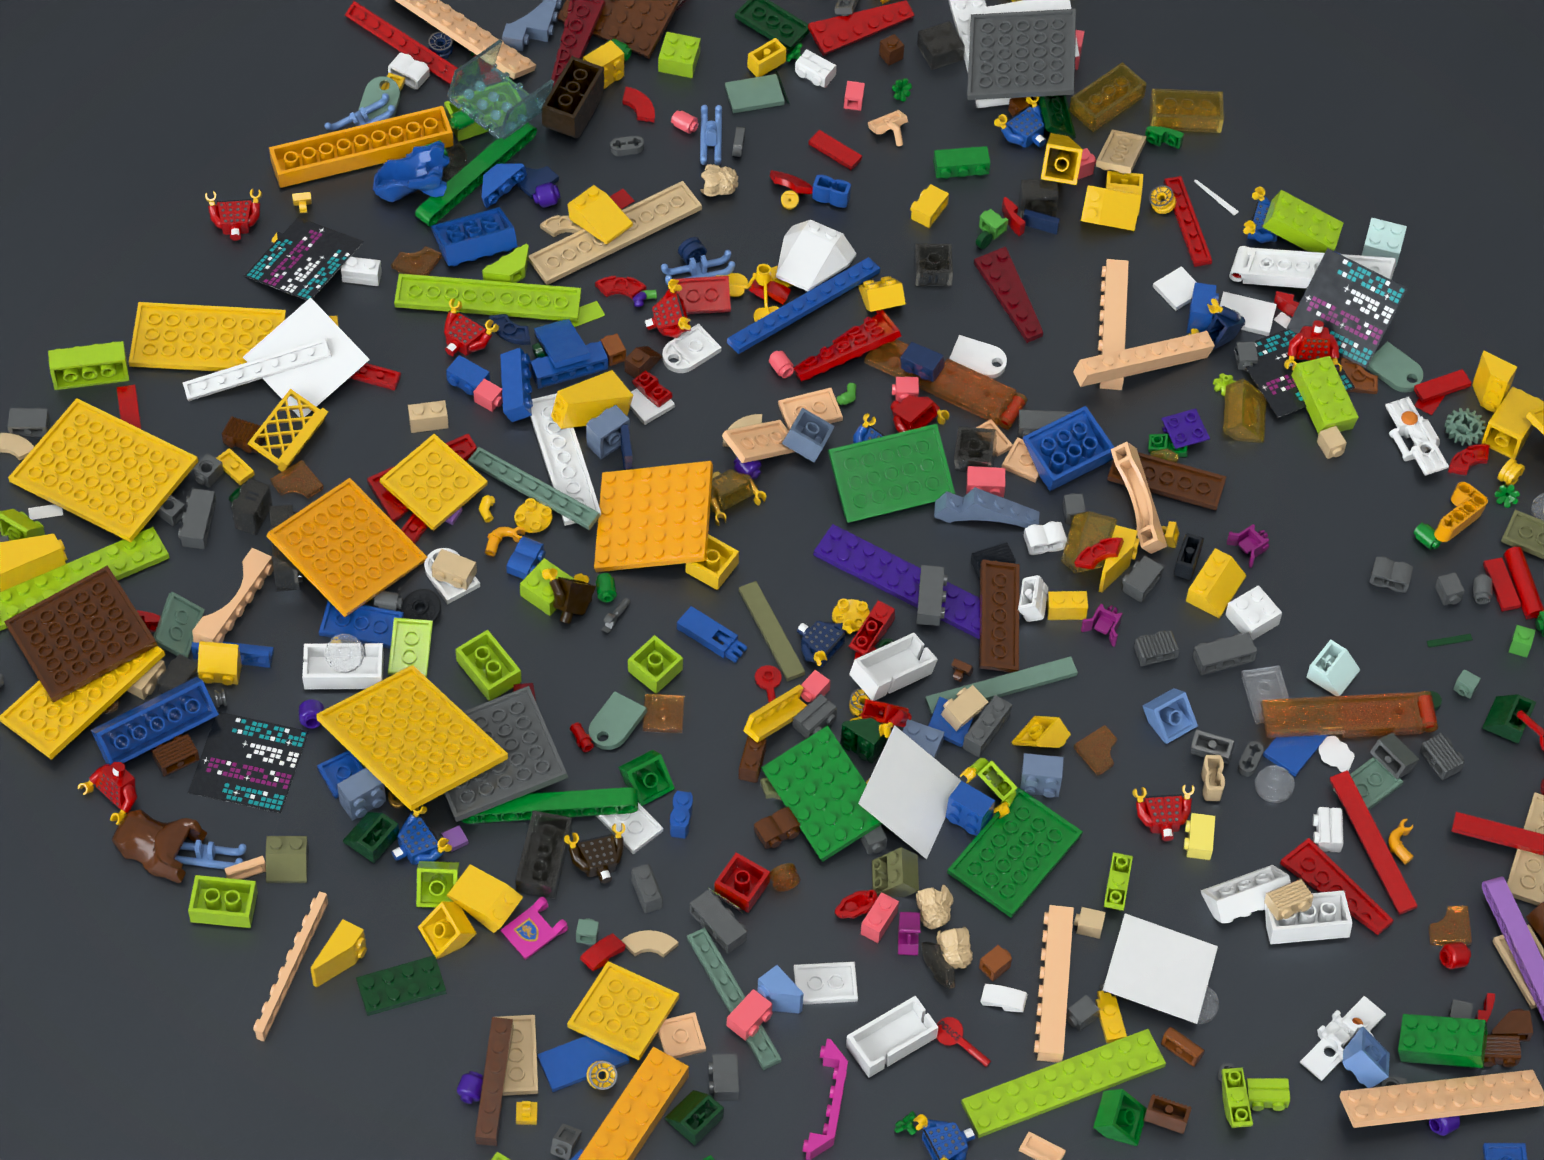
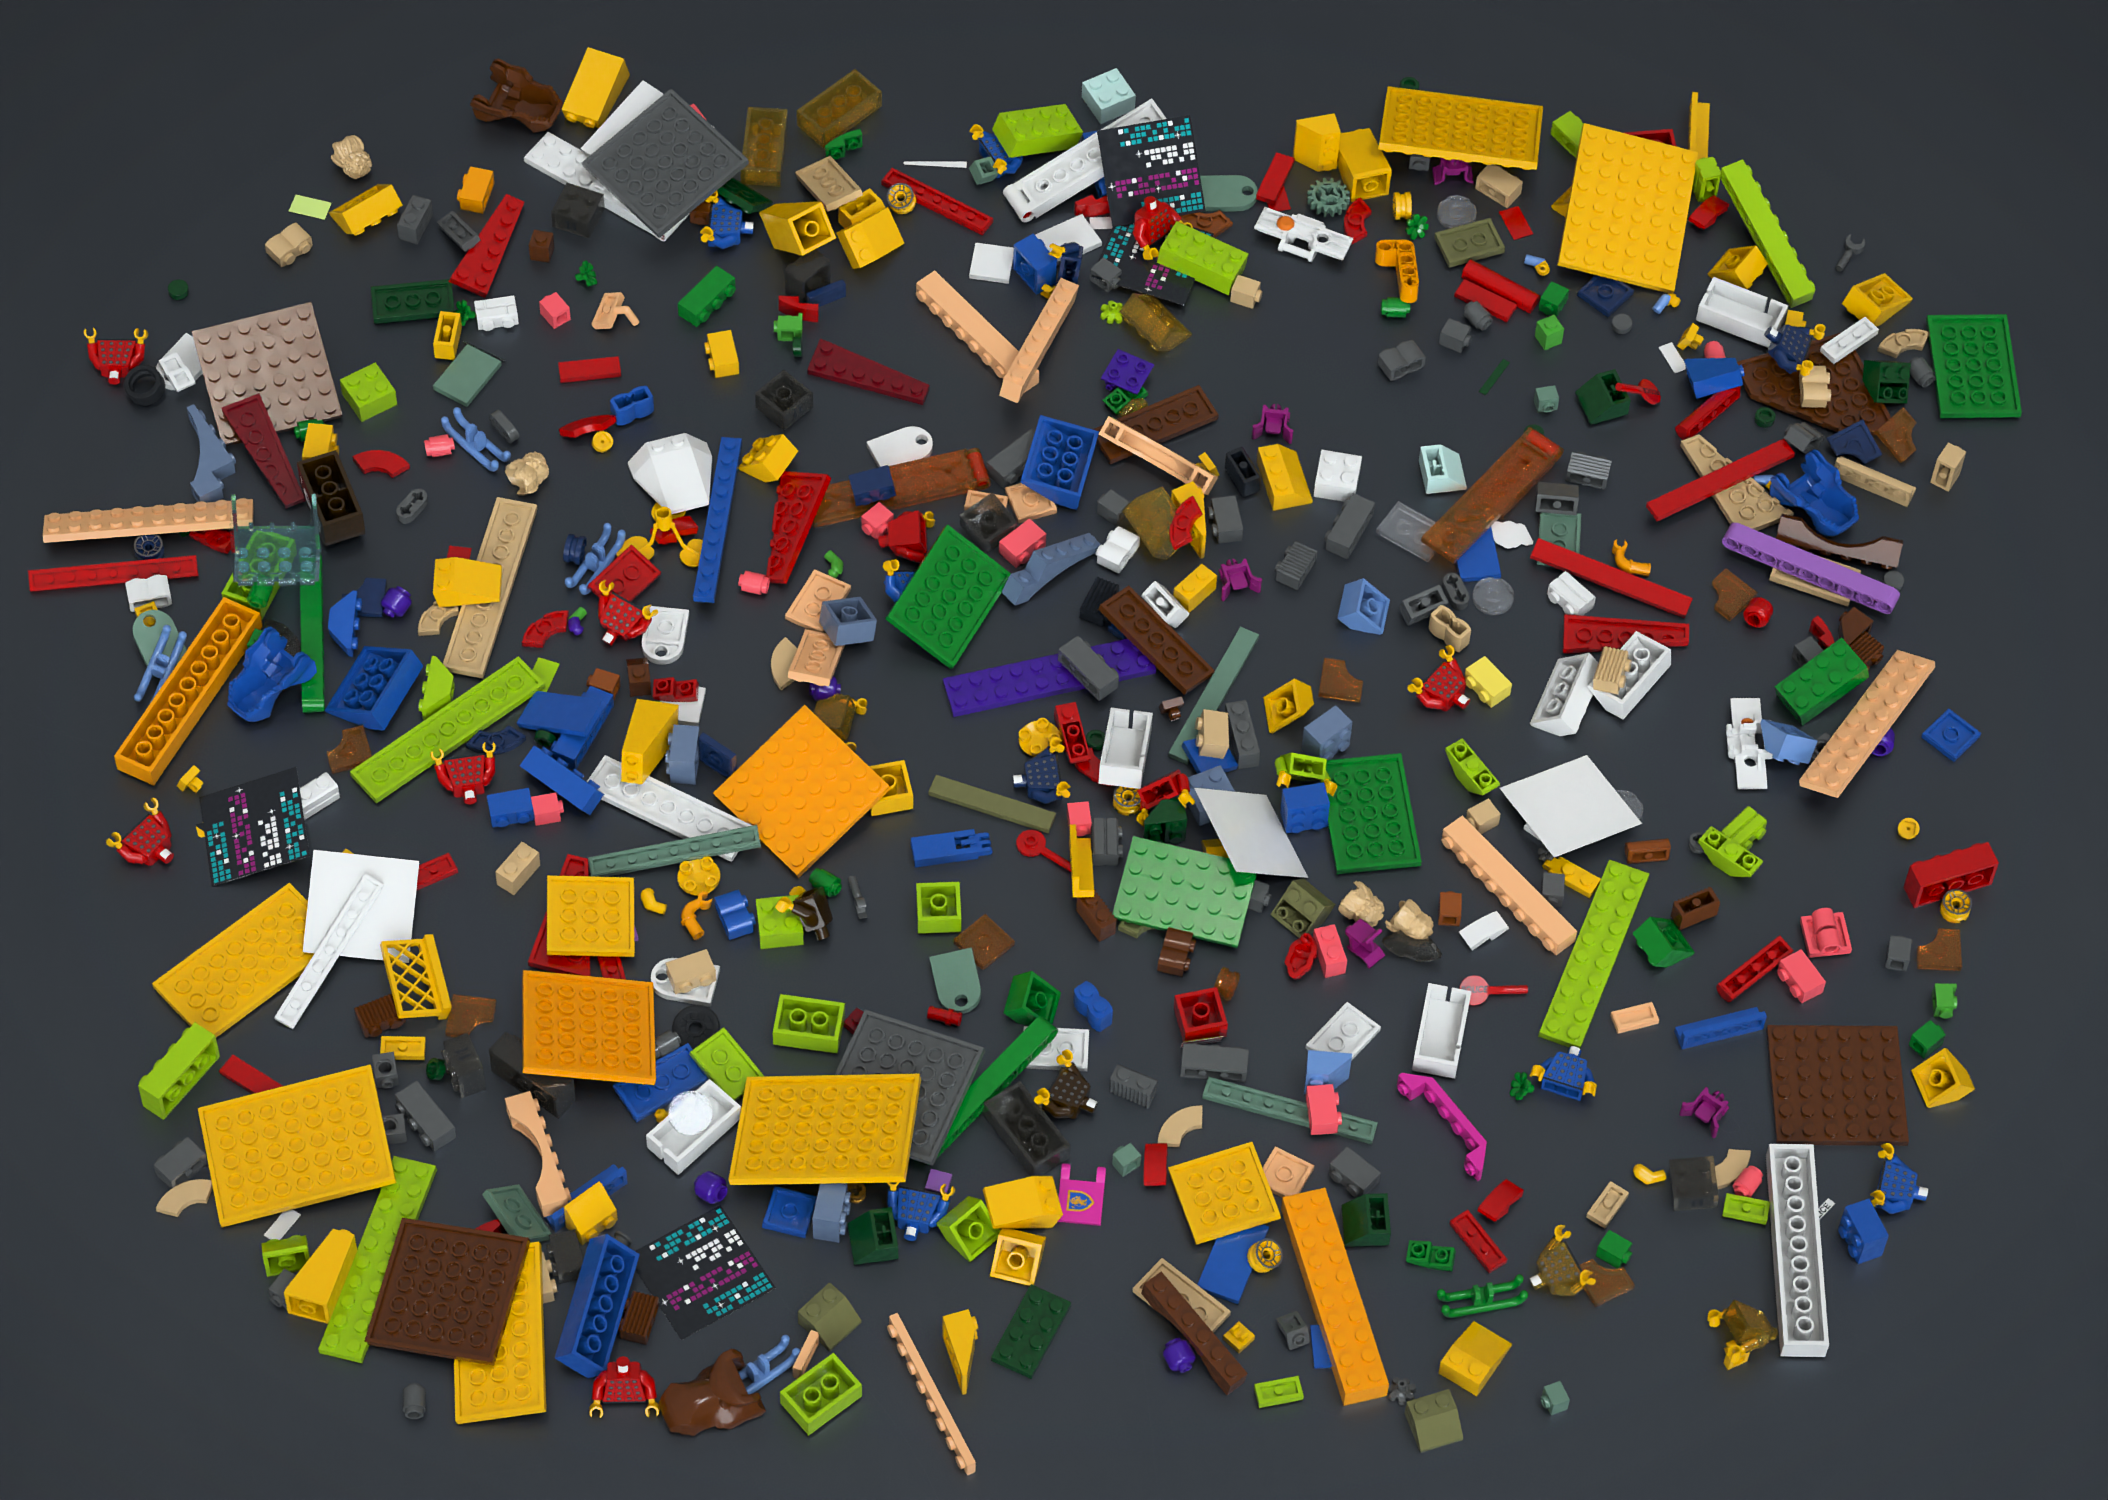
camera: 45 degrees left, 0 degrees up
none -> sand green plate [969,156,999,185]

